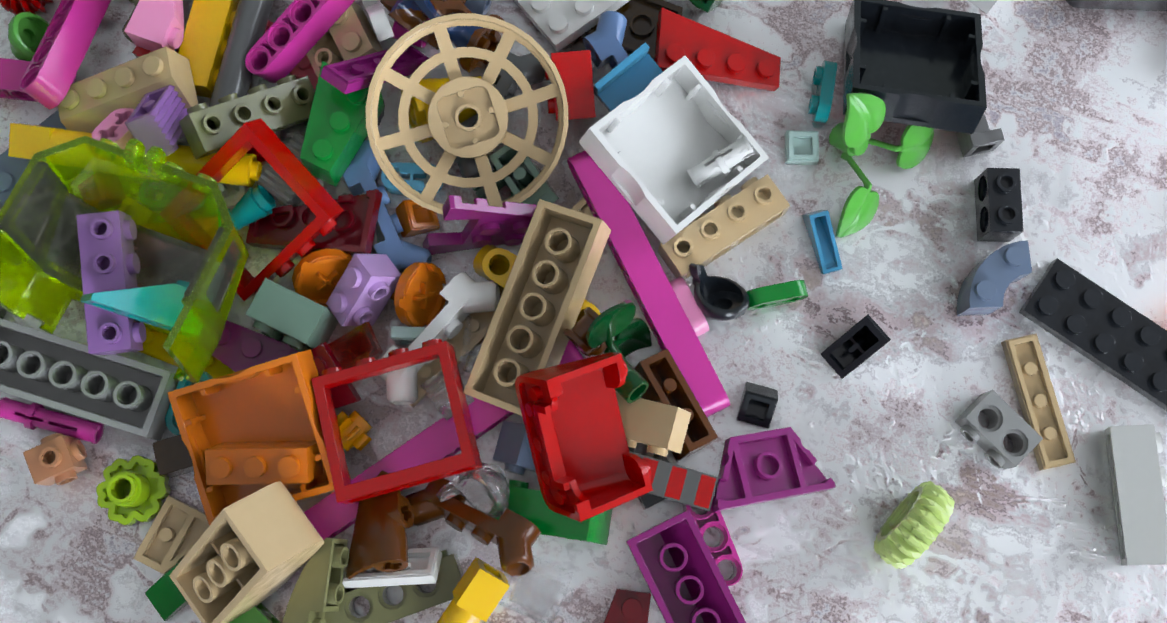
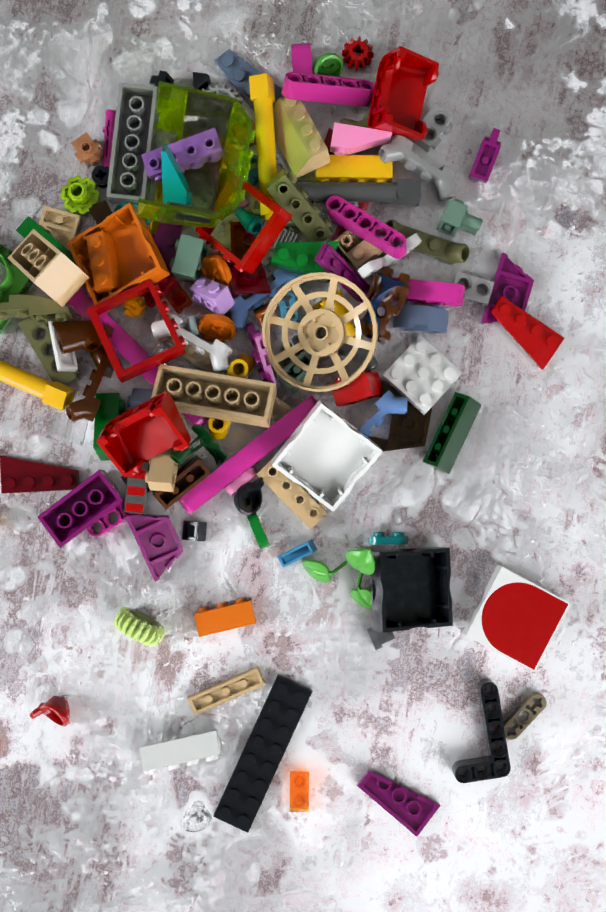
camera: 80 degrees right, 10 degrees up
bright pink beam [91,108,135,156] -> none
medium lavender brick [125,85,188,158] -> none
clear hat [437,462,510,518] -> none
reddish brown connector [563,307,607,357] -> none
dark azure panel [594,42,663,112] -> none
red wing [655,8,781,91] -> none
white pin [687,135,756,188] -> none
light aqua tile [785,130,819,165] -> none
black slope [821,314,891,379] -> none
light grey brick [955,390,1043,469] -> none
sand blue brick [957,240,1032,316] -> none
black brick [974,168,1024,242] -> none
none -> black wheel [92,165,109,189]
none -> orange brick [194,597,257,637]

